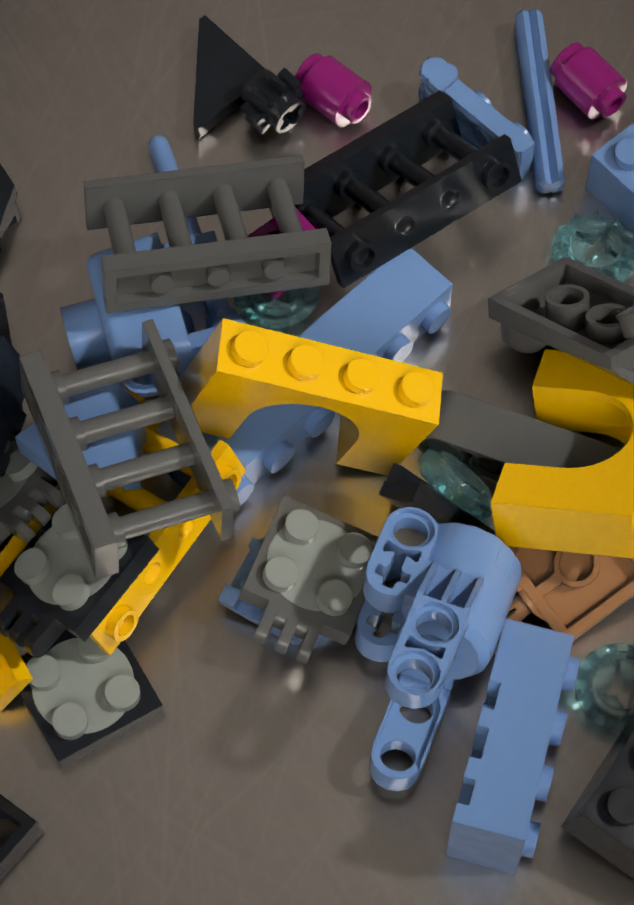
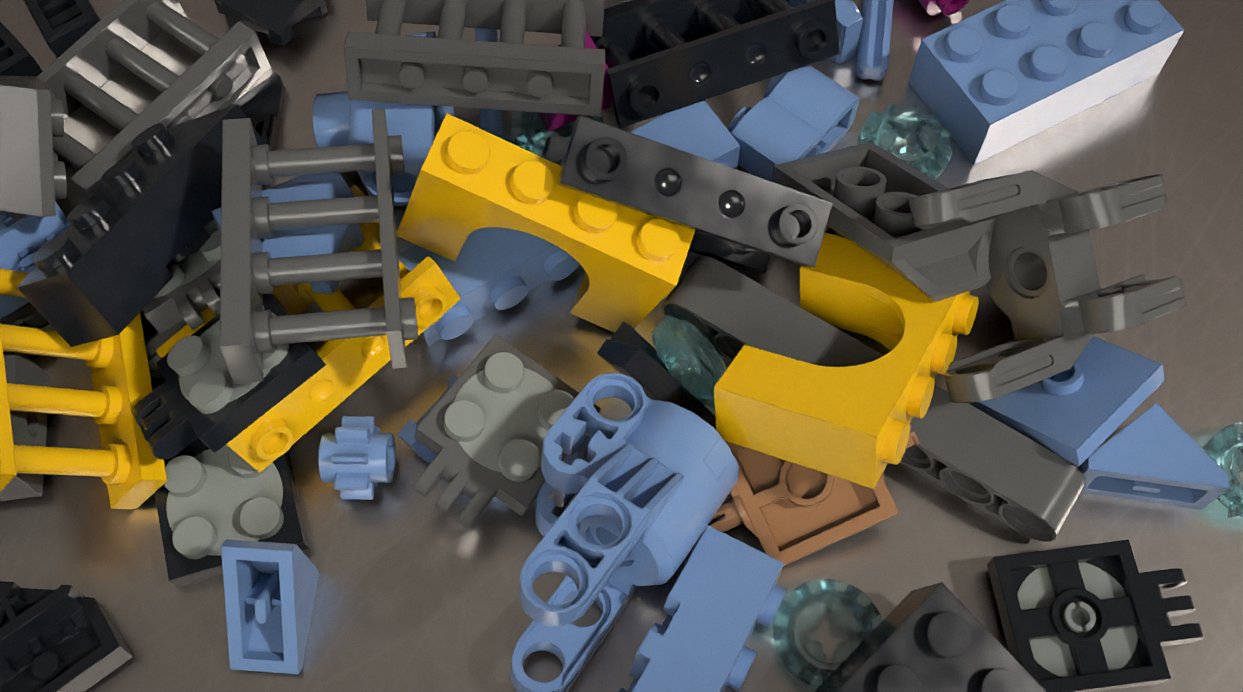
camera: 15 degrees right, 0 degrees up
none -> medium blue slope [221,539,319,674]
none -> medium blue gear [318,416,396,499]
none -> black fence [541,115,833,273]
none -> medium blue brick [728,65,860,182]

